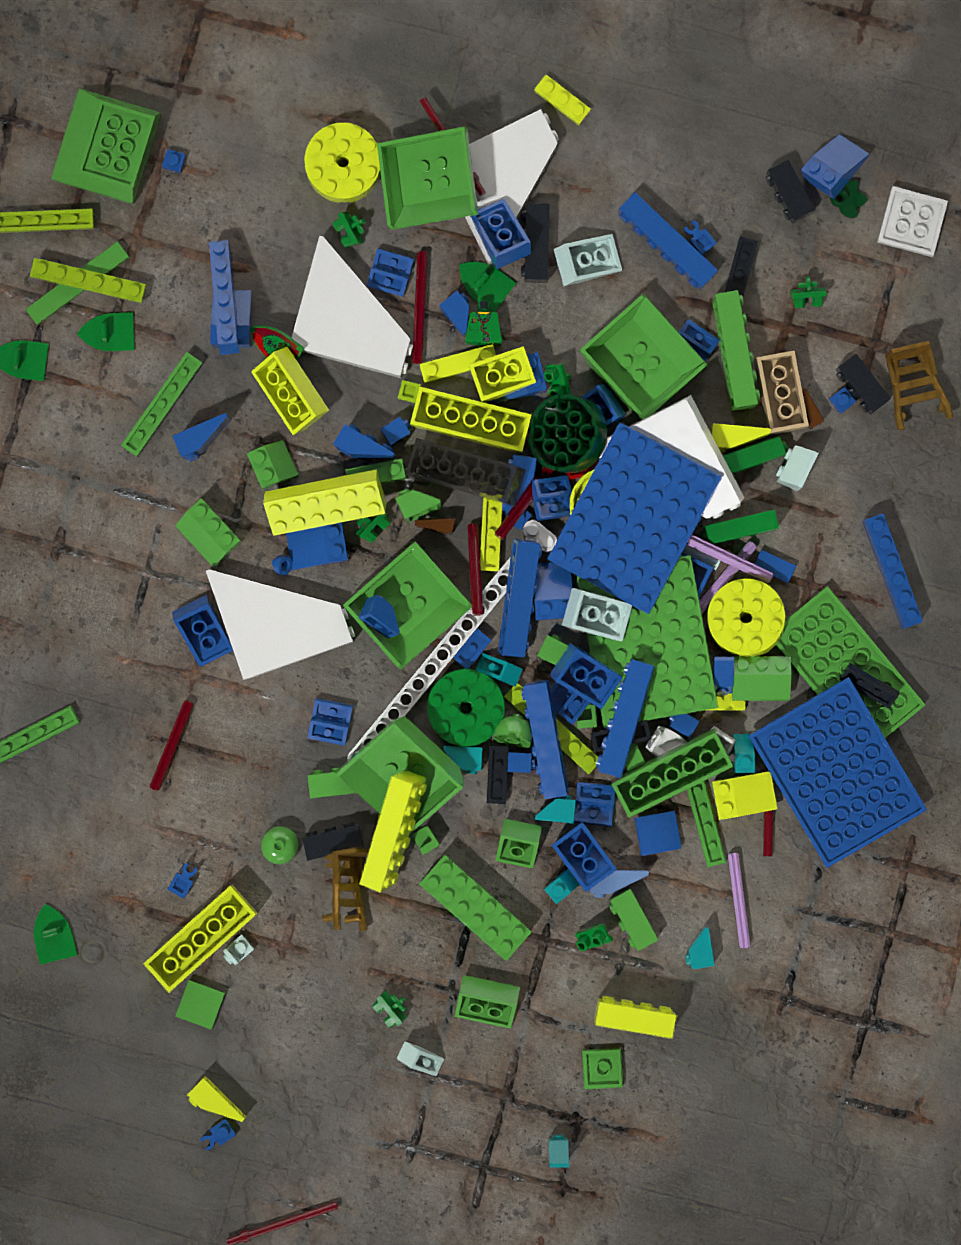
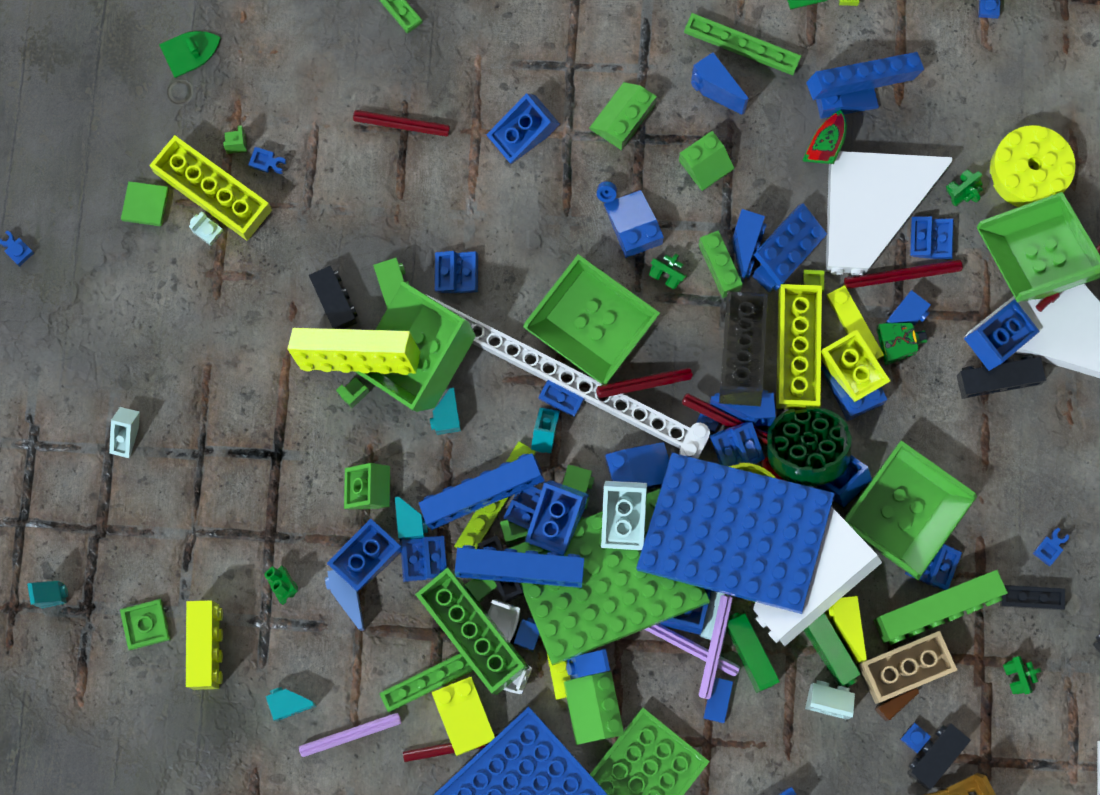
camera: 80 degrees right, 10 degrees down
neon yellow slope [187,1076,246,1122] -> none
white slope [206,570,355,680] -> none
neon yellow brick [251,347,329,435] -> none
bright green cylinder [261,826,299,865] -> none
neon yellow brick [263,469,386,536] -> none
pearl gold hand [322,848,370,932] -> none
blue slope [359,595,400,639] -> none
green hips [372,990,408,1028] -> none
bright green slope [396,489,442,524] -> none
reddish brown slope [415,518,455,535] -> none
bright green brick [419,854,532,961] -> none
green brick [427,669,505,746] -> none
bright green slope [454,975,520,1029] -> none
green shield [459,262,516,312] -> none
neon yellow plate [480,494,503,572] -> none
black plate [486,746,508,804] -> none
bright green cylinder [494,714,532,748] -> none
blue brick [498,538,542,657] -> none
blue brick [507,752,535,773] -> none
green hips [543,363,571,398] -> none
teal slope [544,869,580,904] -> none
light aqua slope [554,234,622,286] -> none
bright green brick [608,888,658,951] -> none
blue brick [618,192,718,290] -> none
blue slope [634,811,682,856] -> none
neon yellow brick [707,579,786,657] -> none
teal slope [733,734,755,773] -> none
none -> bright green panel [223,125,247,154]
none -> blue plate [753,203,827,285]

